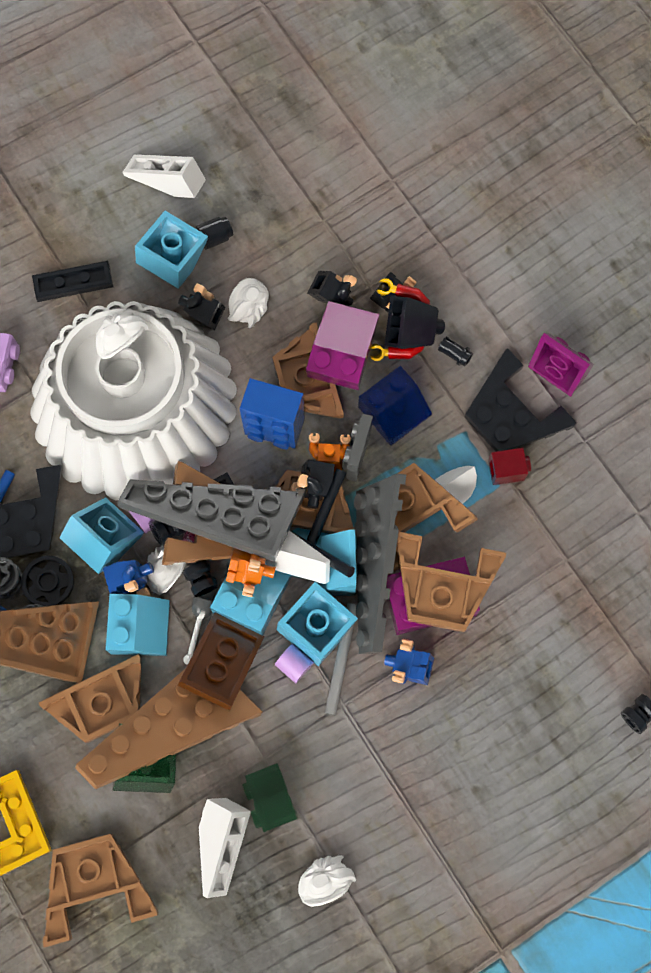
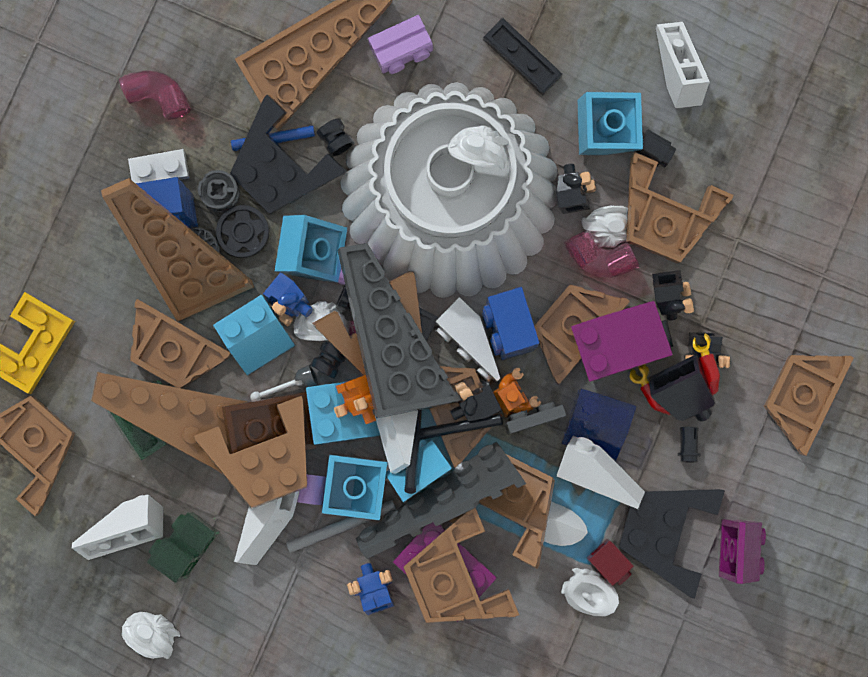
camera: 60 degrees right, 10 degrees up
none -> medium nougat wing [194,396,307,509]
none -> white slope [234,491,300,565]
none -> black wheel [317,118,354,157]
none -> white slope [436,297,500,383]
none -> white slope [557,436,645,509]
none -> white hat [561,568,619,616]
none -> clear pink cylinder [564,230,640,278]
none -> medium nougat wing [626,152,734,263]
none -> medium nougat wing [764,355,854,456]

